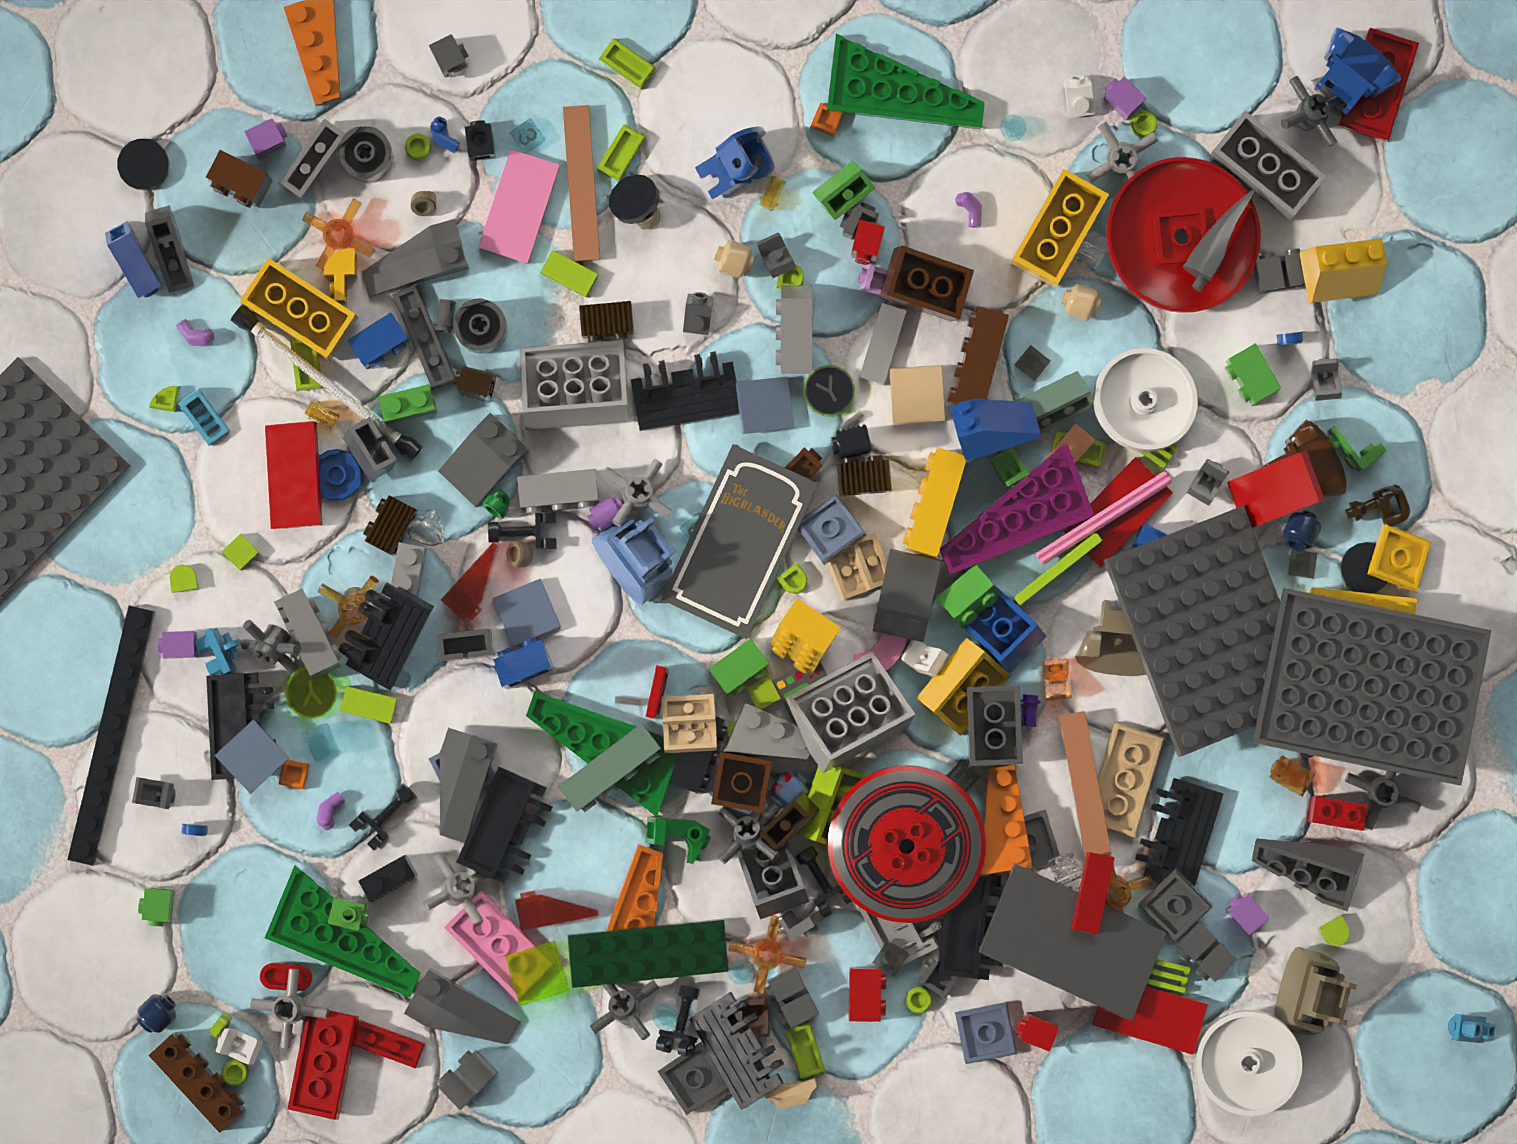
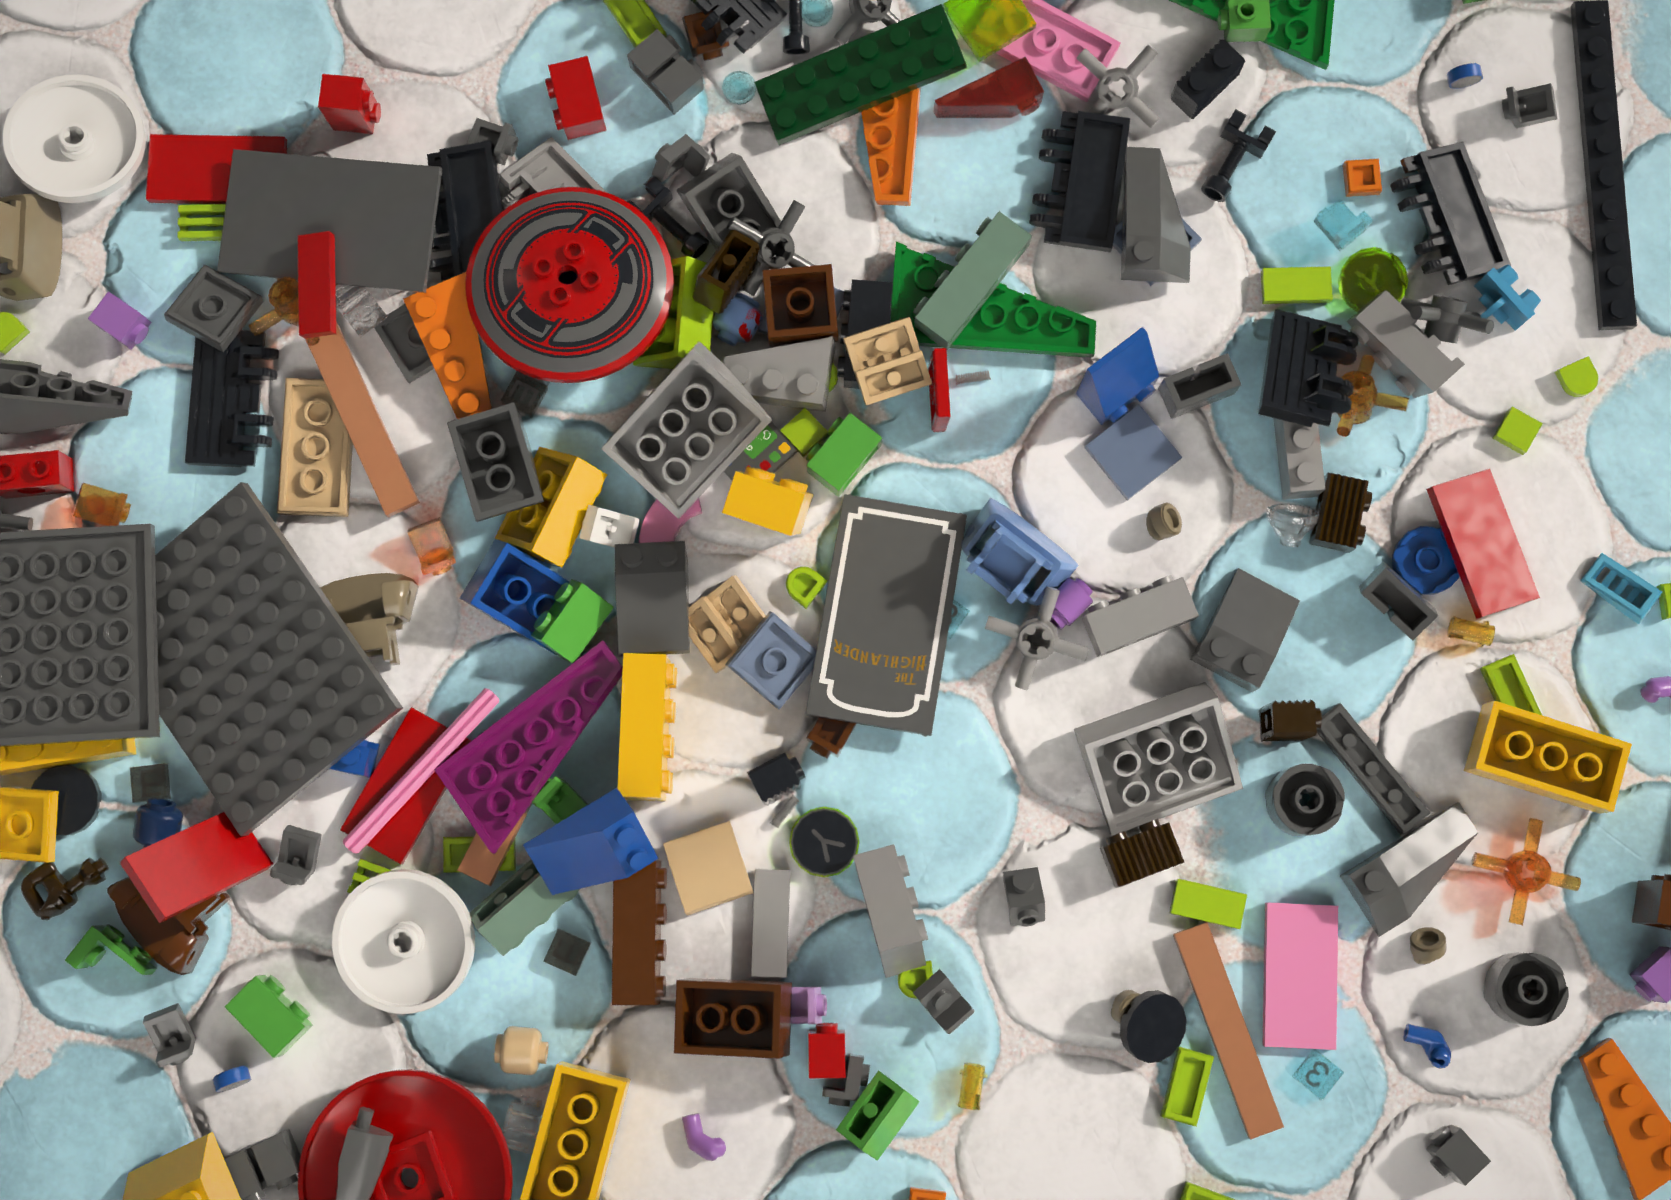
camera: 165 degrees right, 5 degrees down
medium lavender brick [158,631,198,659] -> none
sand blue tile [215,720,289,794] -> none
white hose [230,305,423,462] -> none
light grey brick [278,119,345,199] -> none
medium lavender arm [316,792,345,830] -> none
yellow brick [323,248,357,304] -> none
blue brick [347,312,410,369] -> none
bright green brick [378,384,437,425] -> none
lime tile [405,133,431,161] -> none
dark grey pin [434,299,456,334] -> none
clear red slope [441,542,499,622] -> none
black brick [465,120,496,161] -> none
green tile [483,490,509,519] -> none
black bar [488,512,557,549] -> none
black hinge [631,351,739,431] -> none
green tile [645,817,710,864] -> none
blue piece [695,126,775,199] -> none
tan head [714,240,754,278] -> none
clear orange bar [728,915,807,994] -> none
sand blue tile [736,377,794,434] -> none
dark brown brick [837,455,892,496] -> none
clear smoke tile [872,939,909,977] -> none
lime tile [905,986,932,1013] -> none
sand blue tile [955,1002,1017,1064] -> none
lime tile [1014,533,1102,605] -> none
dark purple pin [1020,694,1041,727] -> none
dark grey piece [1175,921,1237,982] -> none

